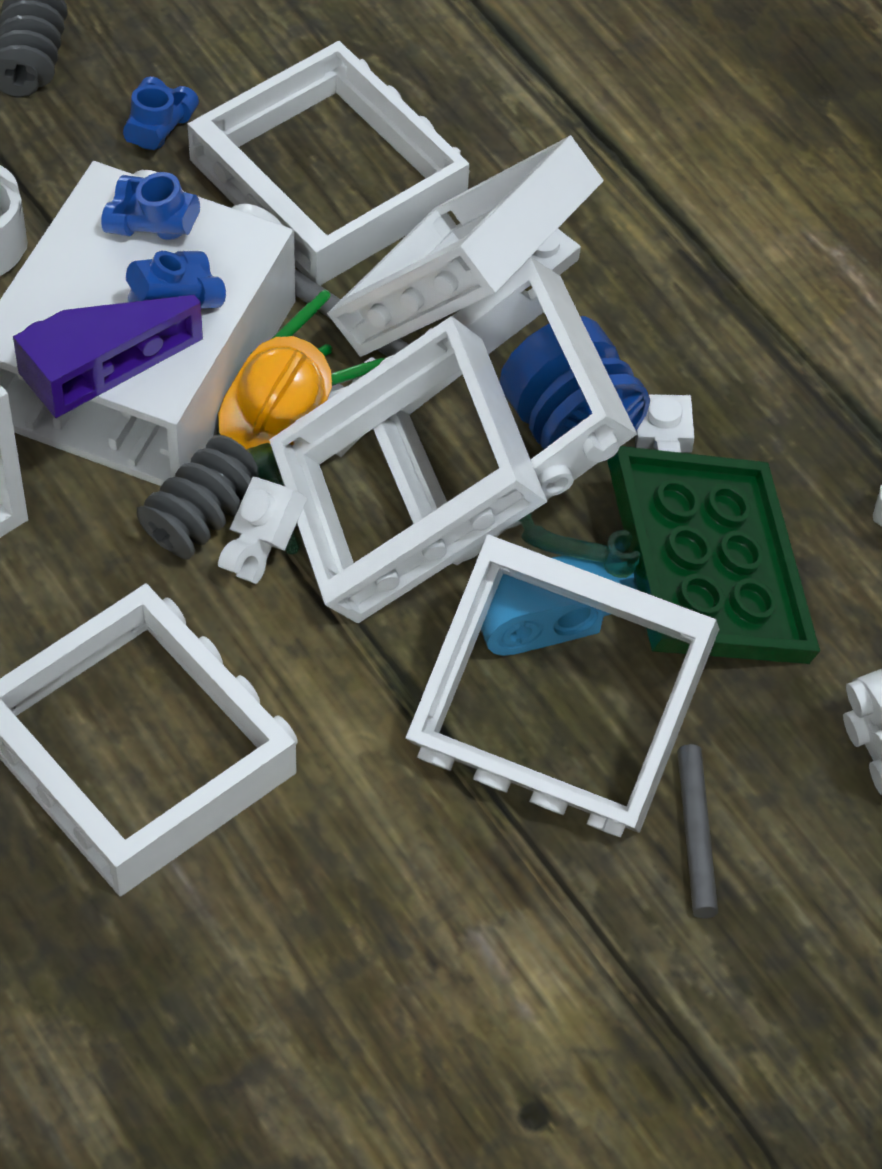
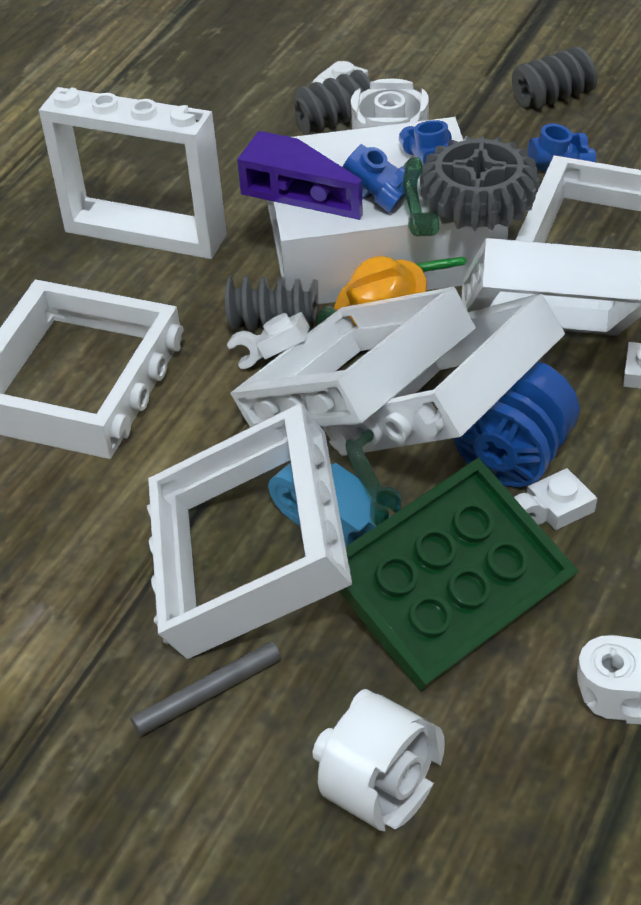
camera: 65 degrees right, 10 degrees down
none -> clear green piece [403,157,439,237]
none -> dark grey gear [420,135,539,232]

